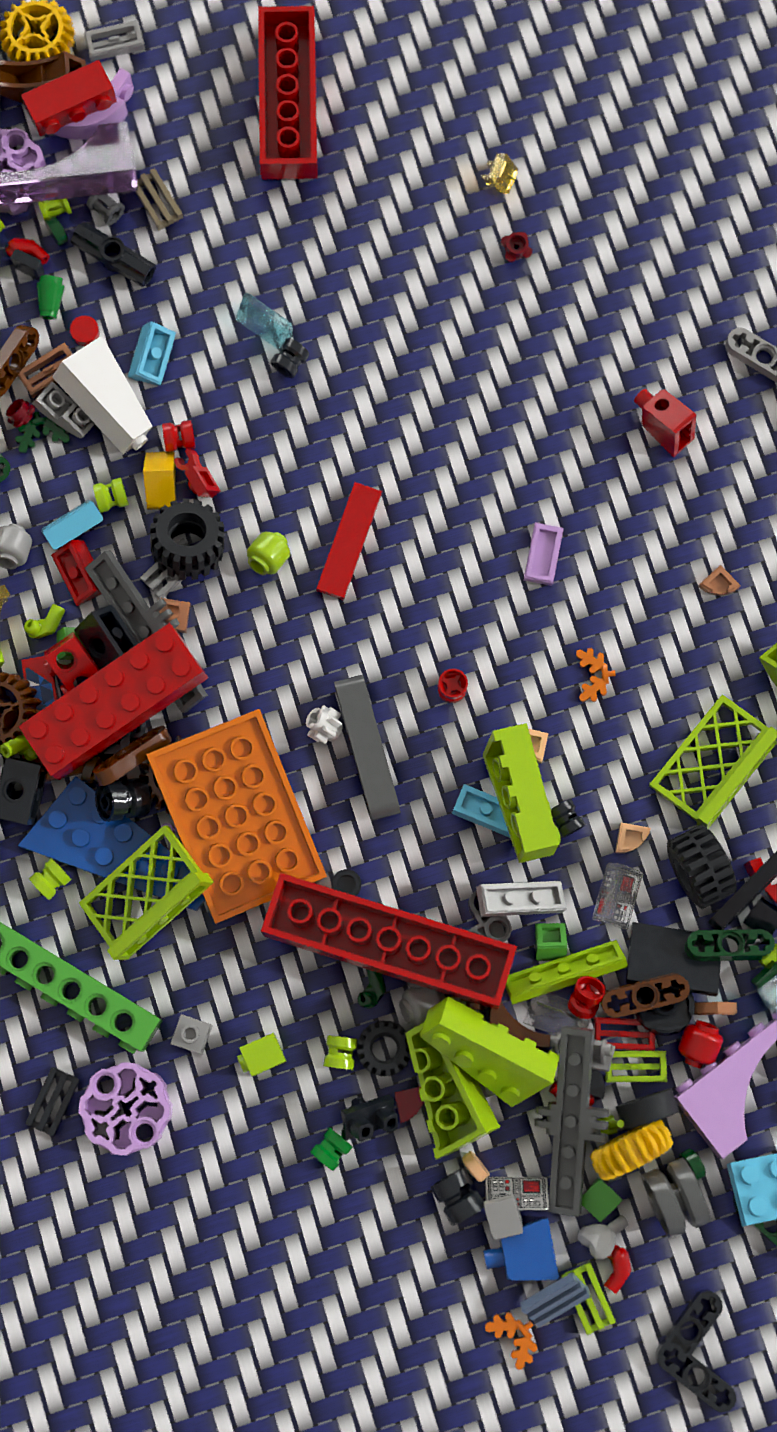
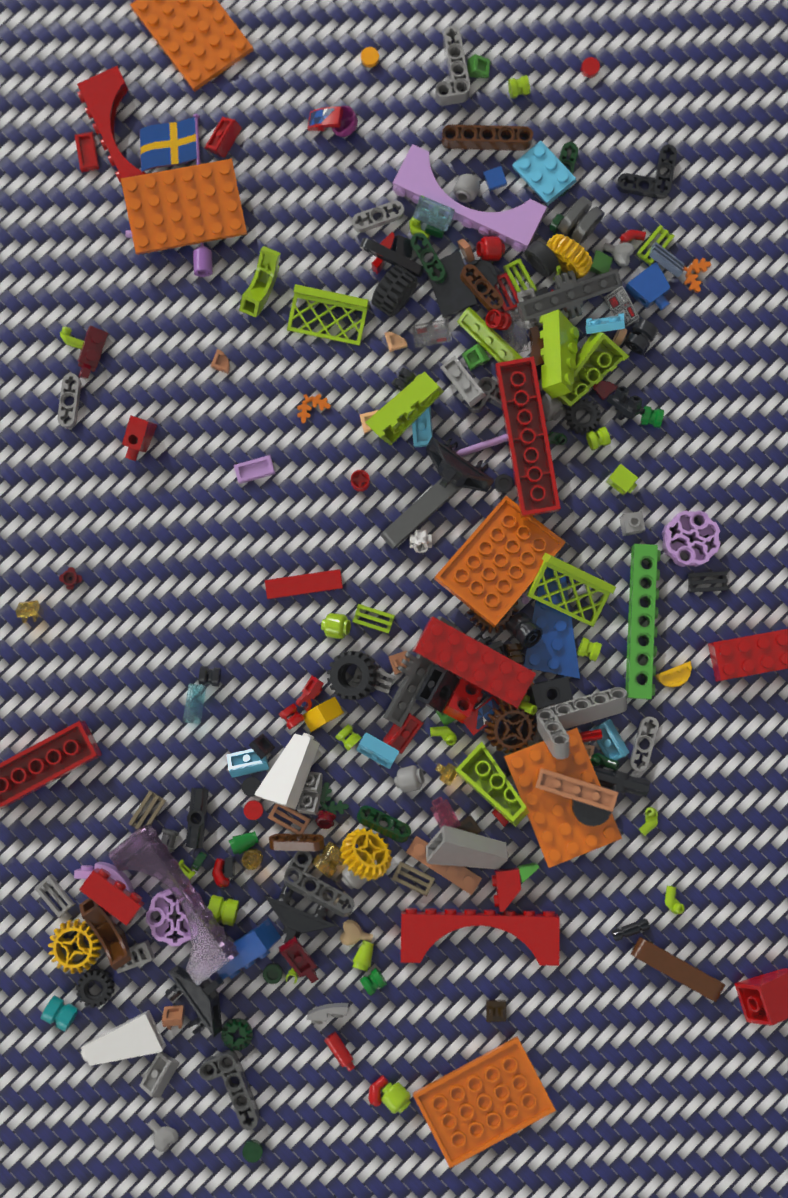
camera: 110 degrees left, 5 degrees up
reddish brown beam [93,726,172,786] -> none
light grey slope [483,1194,523,1240] -> none
none -> black tile [242,777,261,797]
none -> clear yellow wheel [242,848,263,870]
none -> black tile [249,733,275,760]
none -> lime tile [352,604,395,634]
none -> black connector [425,437,494,492]
none -> lavender bar [455,434,508,457]
none -> medium azure plate [586,313,625,334]

